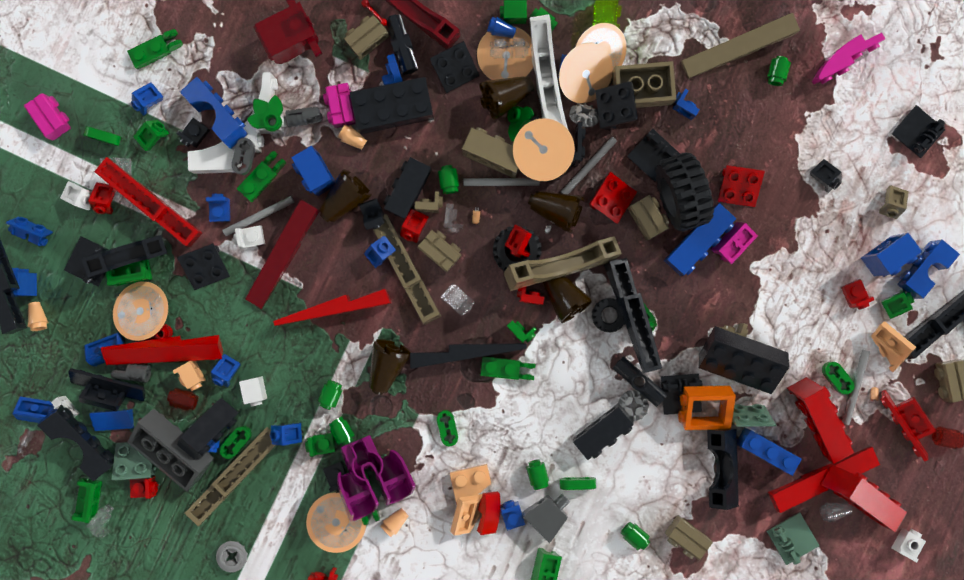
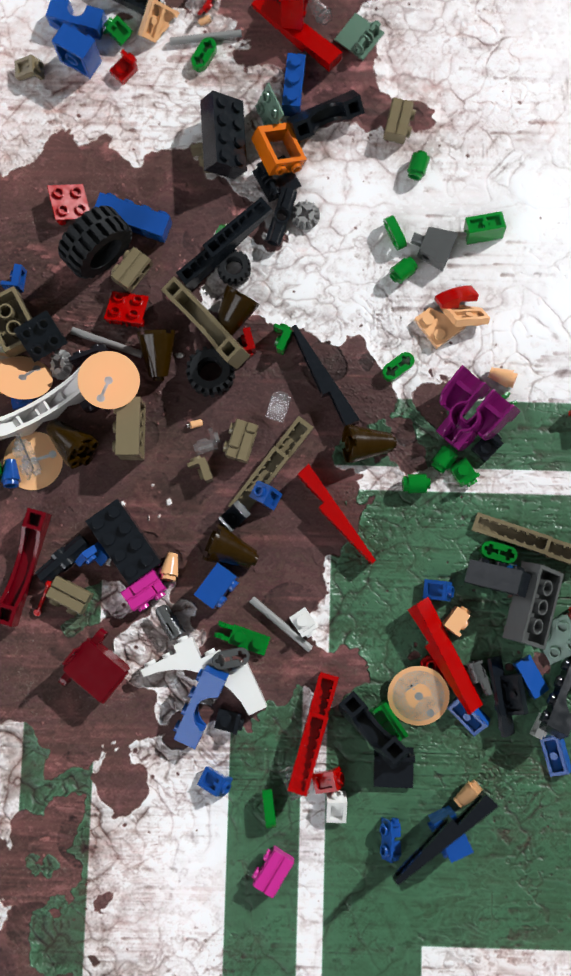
camera: 115 degrees left, 5 degrees down
green hinge [127,29,183,70] -> none
green bracket [133,120,169,151] -> none
clear red brick [167,388,199,411] -> none
black hinge [177,243,230,290] -> none
blue bracket [206,194,231,222] -> none
white brick [239,376,267,407] -> none
dark red slope [245,199,320,309] -> none
green plate [247,95,283,132] -> none
blue bracket [270,423,302,446] -> none
light nougat piece [306,492,366,553] -> none
black brick [384,157,432,220] -> none
red bracket [400,209,429,243] -> none
black hinge [430,41,480,93] -> none
green brick [438,165,460,194] -> none
light grey bar [464,178,540,186] -> none
green hinge [481,356,536,380] -> none
blue bracket [500,500,525,531] -> none
red bracket [505,225,532,258] -> none
green plate [507,106,534,142] -> none
black brick [573,403,634,460] -> none
black hinge [627,129,680,182] -> none
dark pink hinge [711,222,758,264] -> none
red wedge [787,377,854,464] -> none
black bracket [810,159,842,193] -> none

